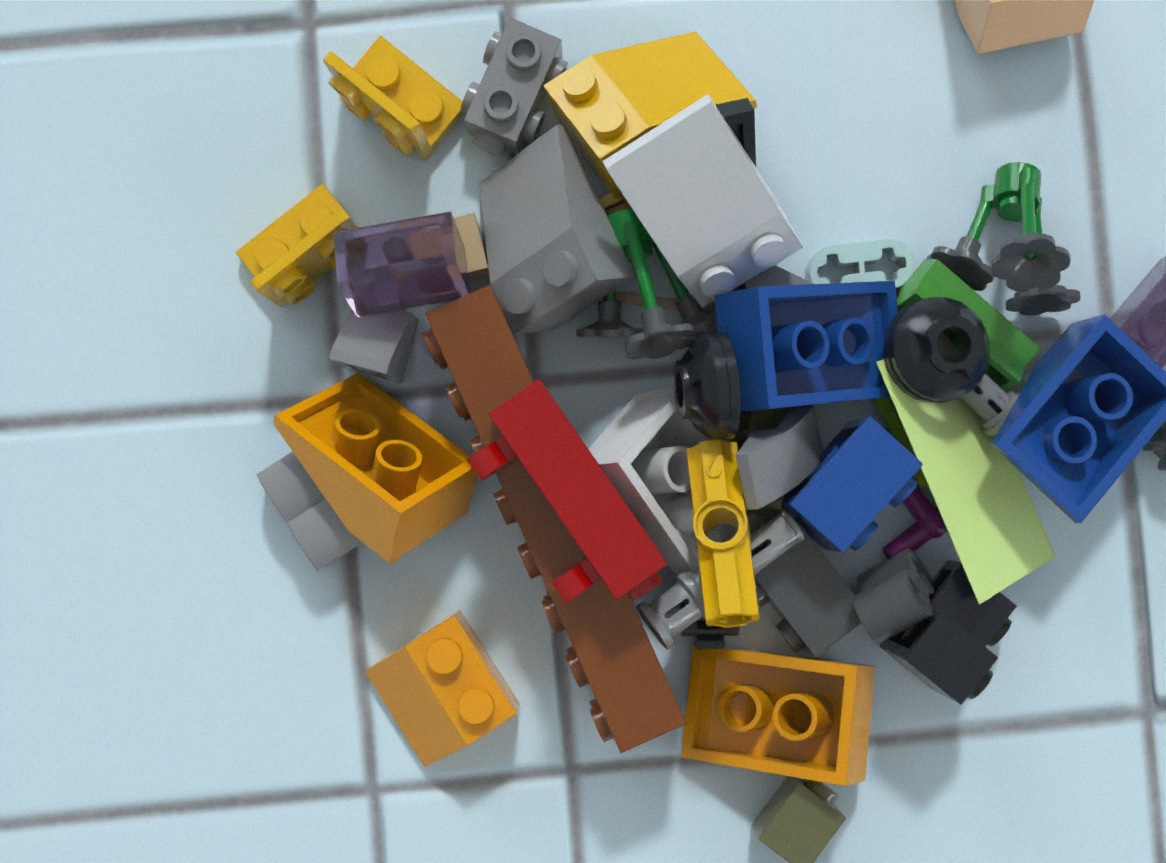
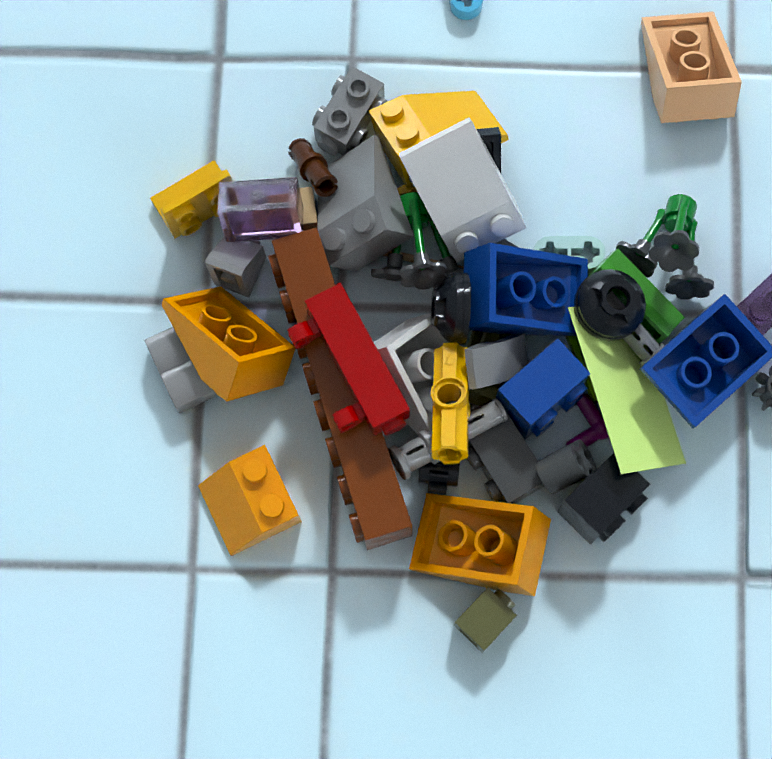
camera: 10 degrees right, 10 degrees down
yellow bracket [323,35,464,160] -> none
none -> reddish brown pin [288,138,338,197]

